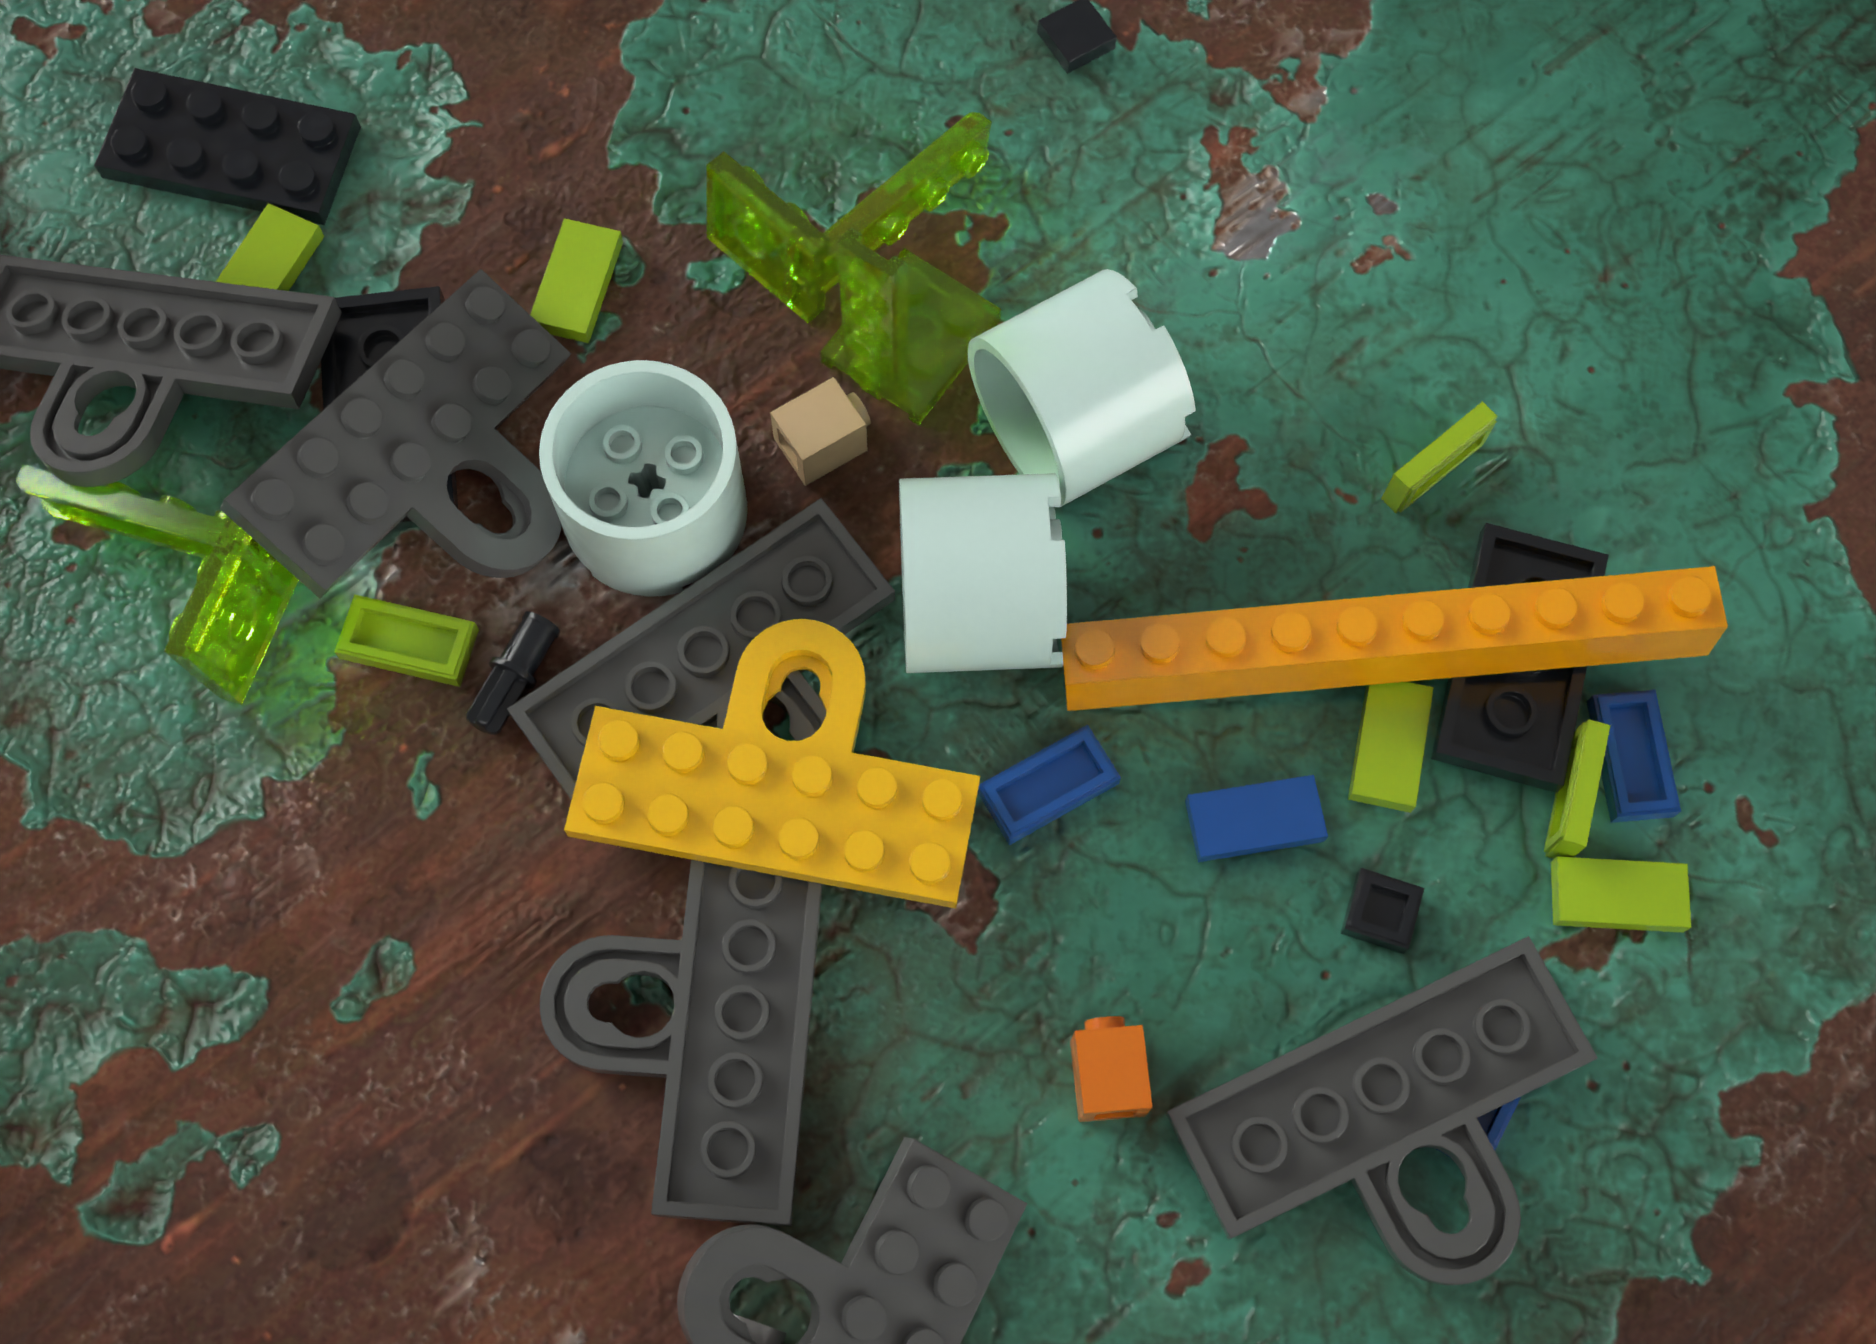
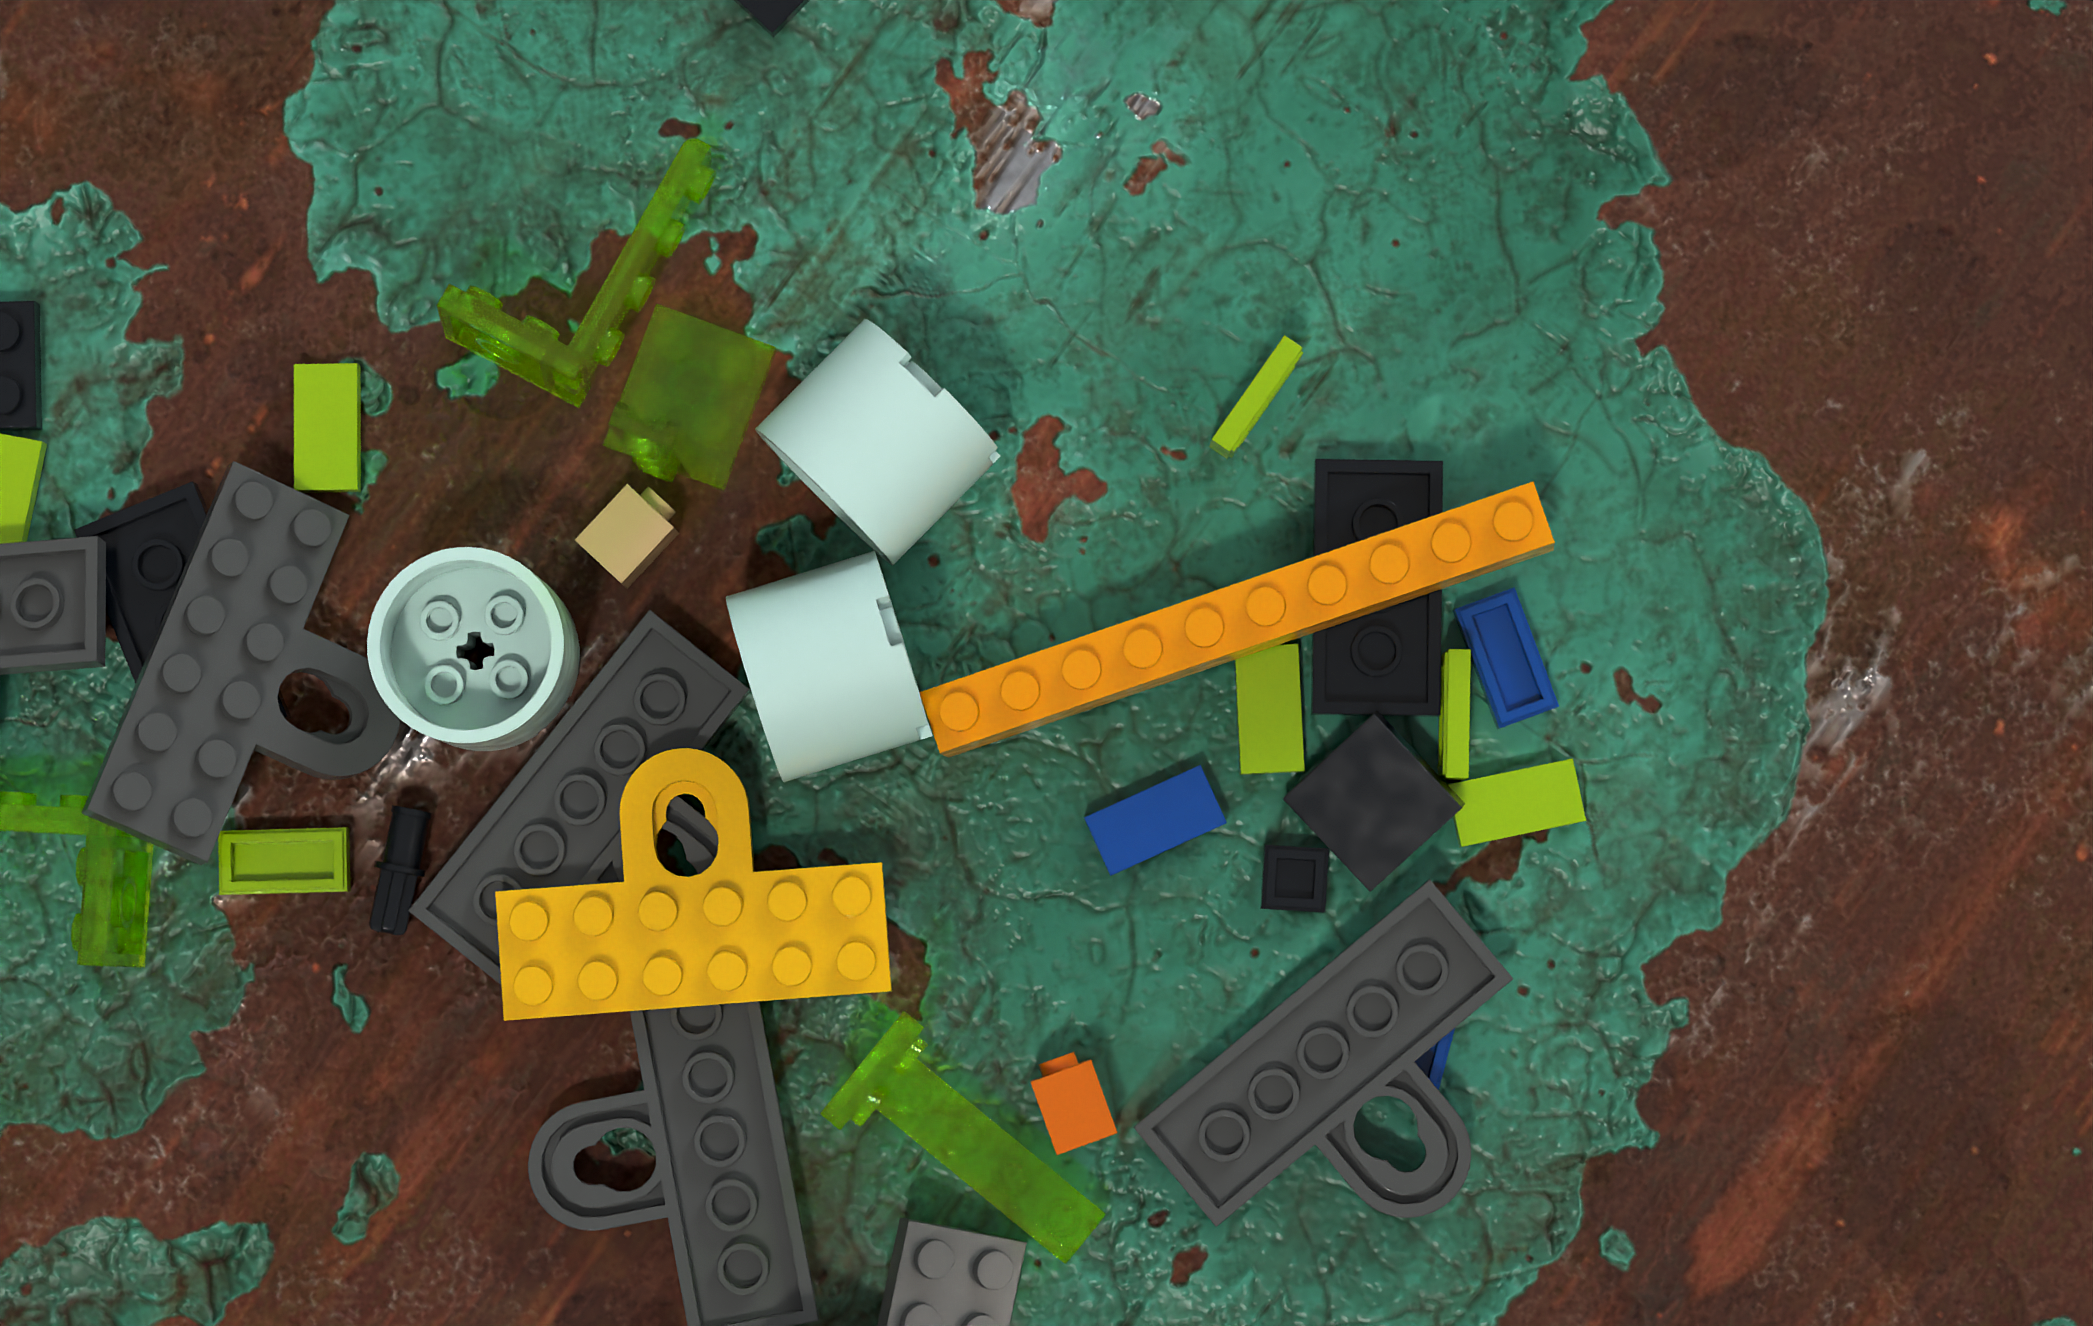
camera: 15 degrees left, 15 degrees up
blue tile [978,725,1121,845] -> none
none -> clear neon green bracket [820,1009,1106,1264]
none -> black tile [1283,710,1465,892]

